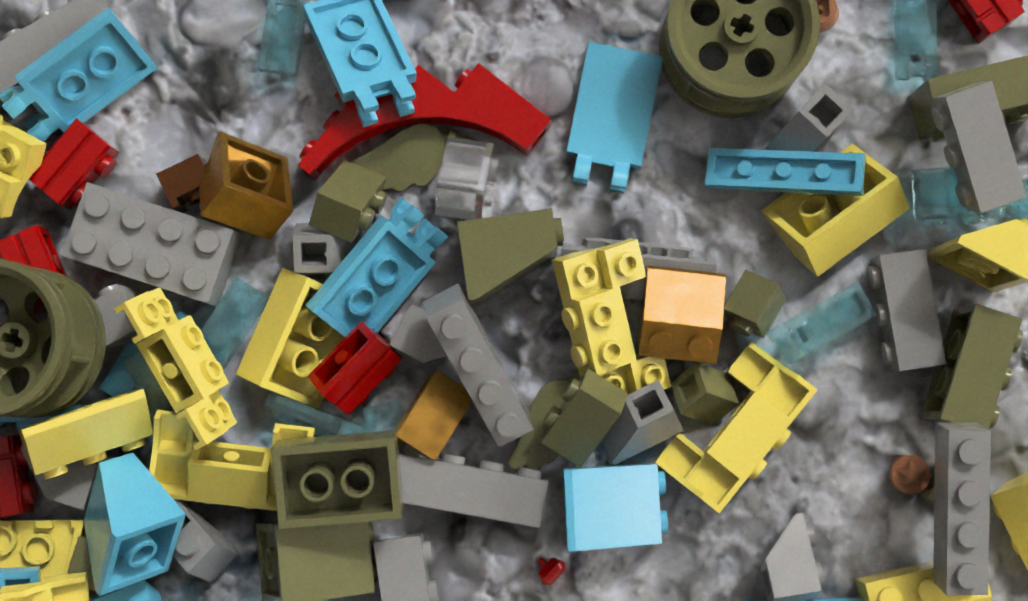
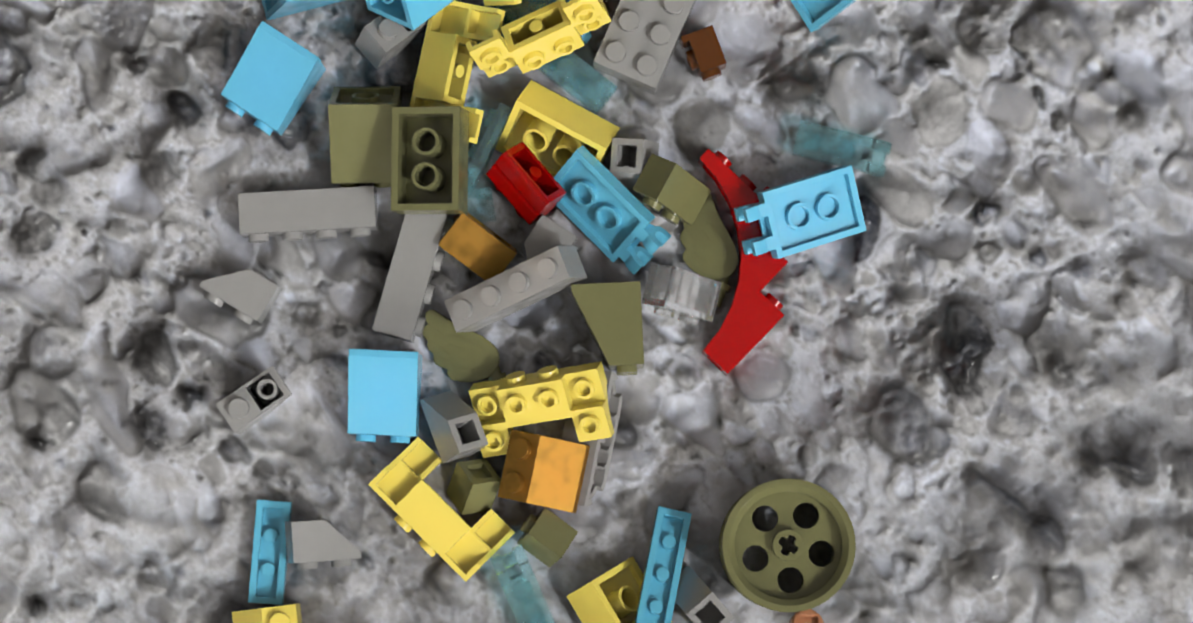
camera: 90 degrees right, 0 degrees up
pearl gold slope [199,131,293,240] -> none
red rock [537,557,566,585] -> none
olive brick [541,369,628,467] -> none
medium azure tile [566,42,662,193] -> none

